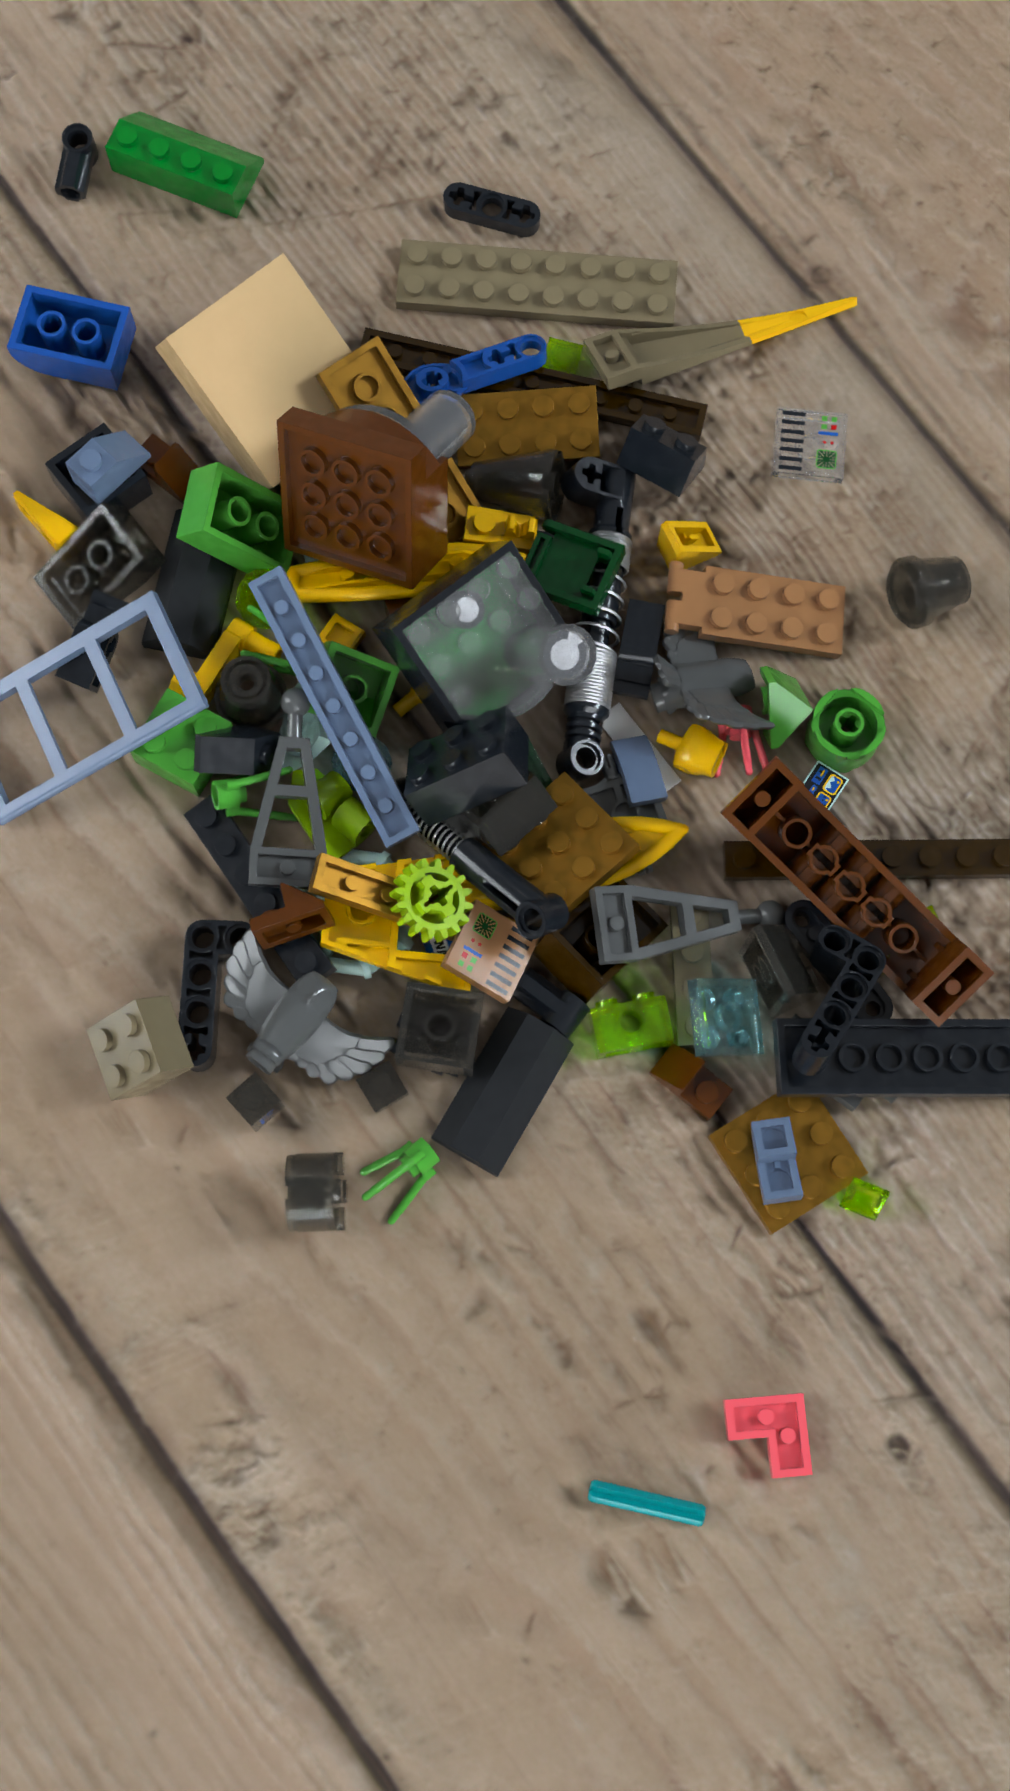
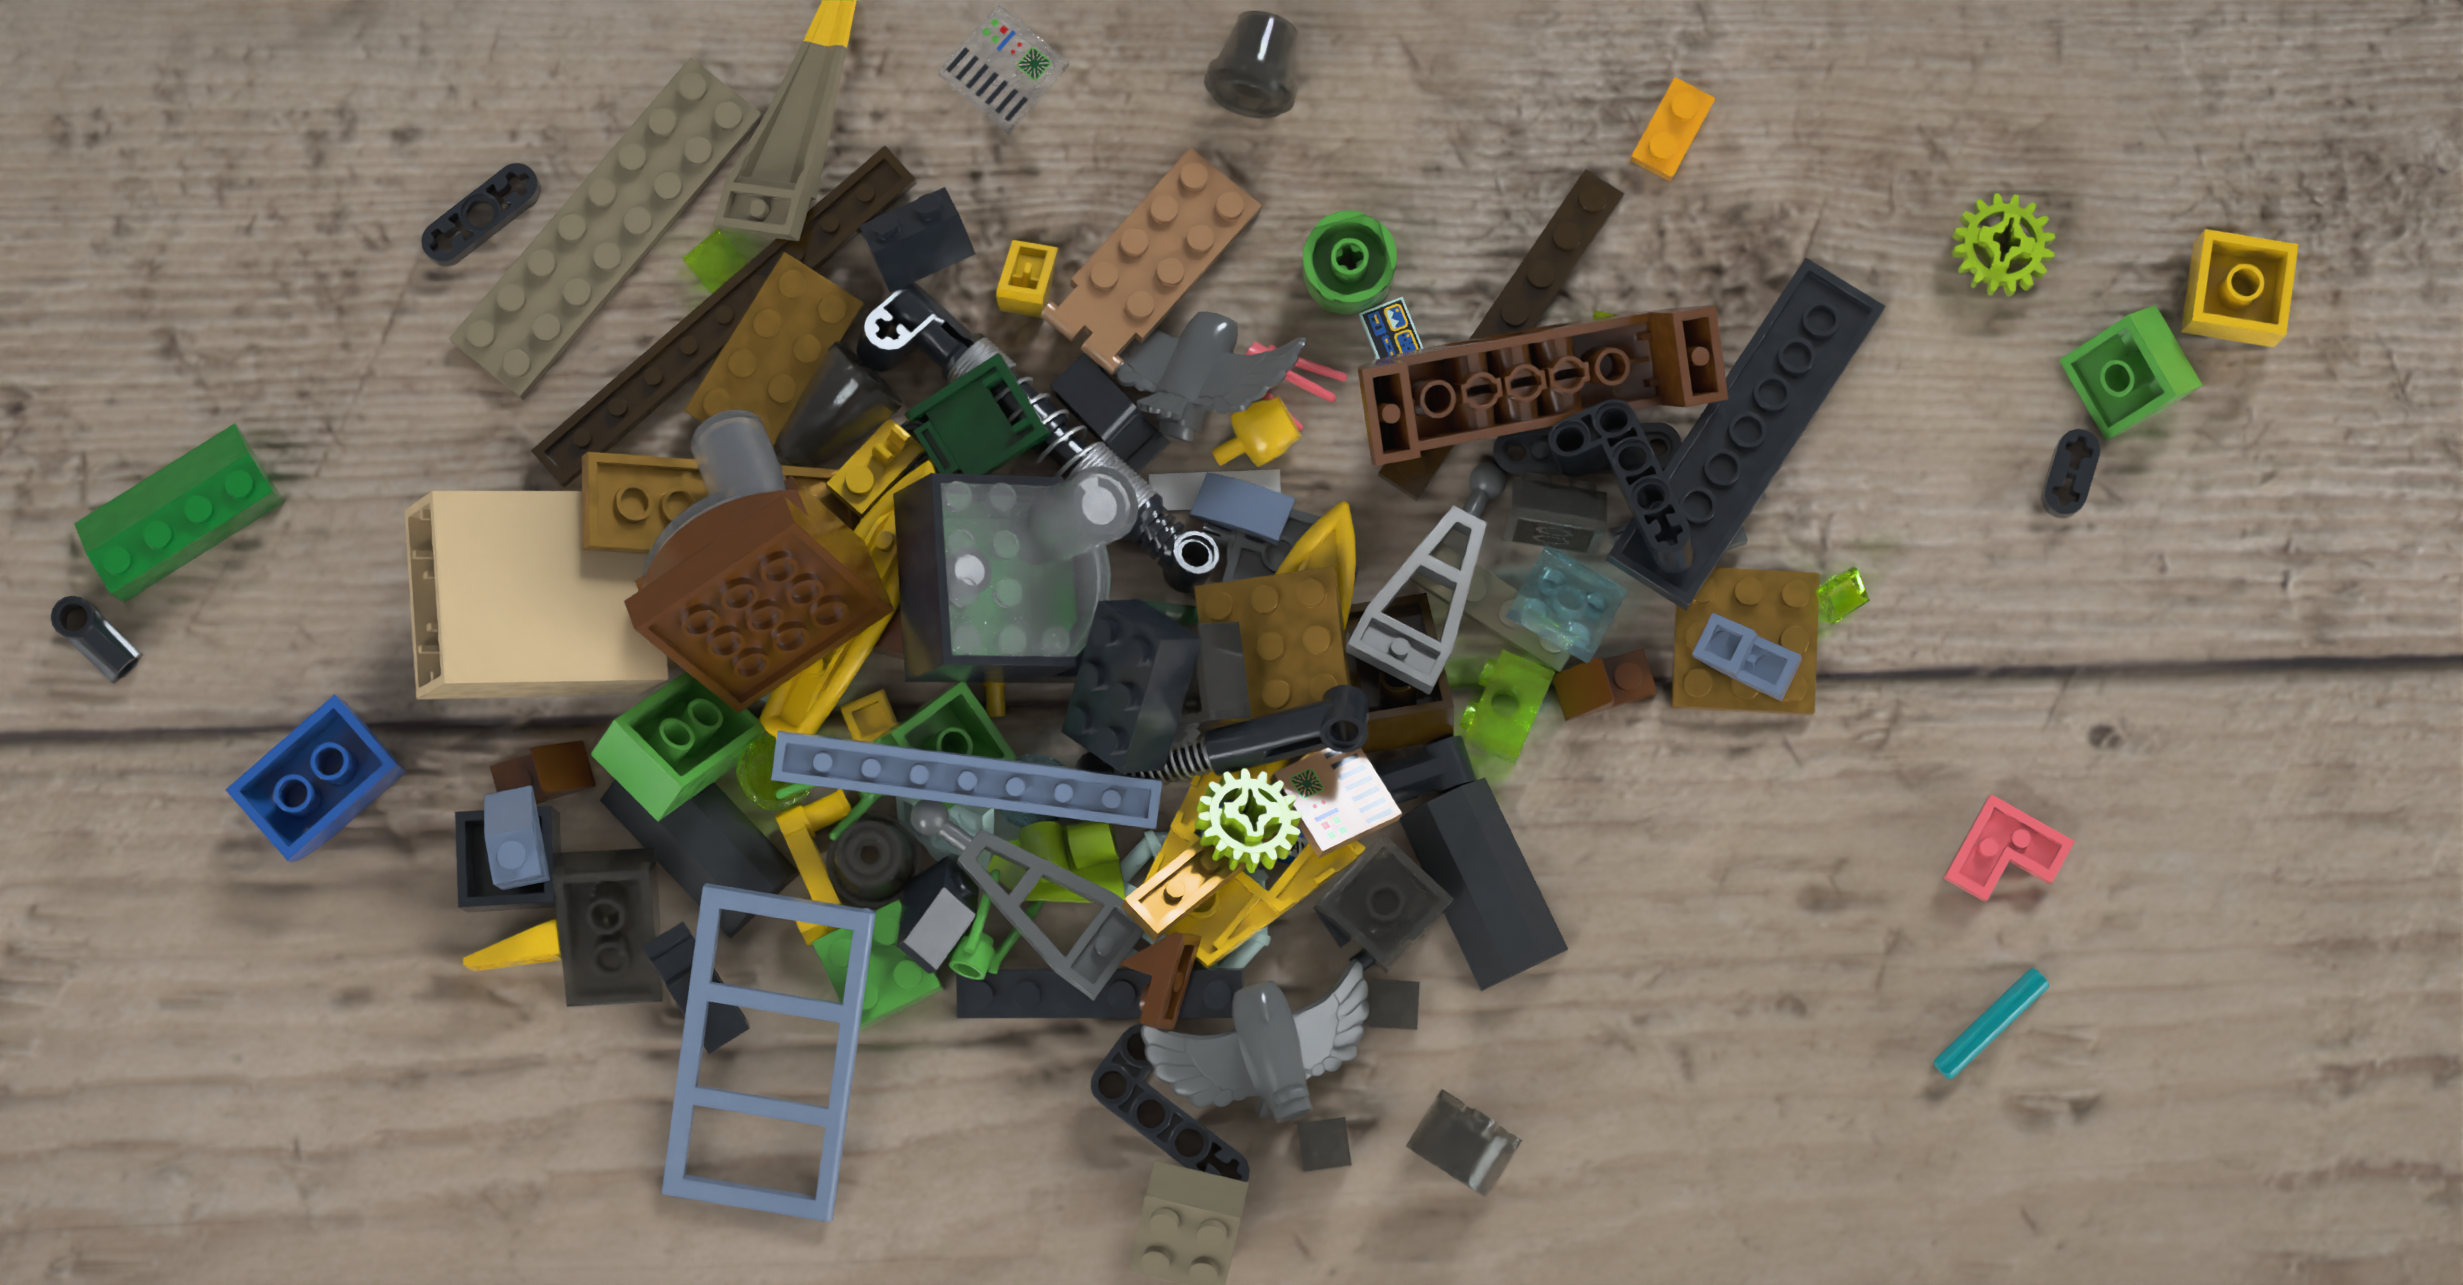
camera: 50 degrees left, 5 degrees up
bright green plant [360,1137,440,1225] -> none
blue beam [405,334,547,411] -> none
bright green slope [760,666,813,749] -> none

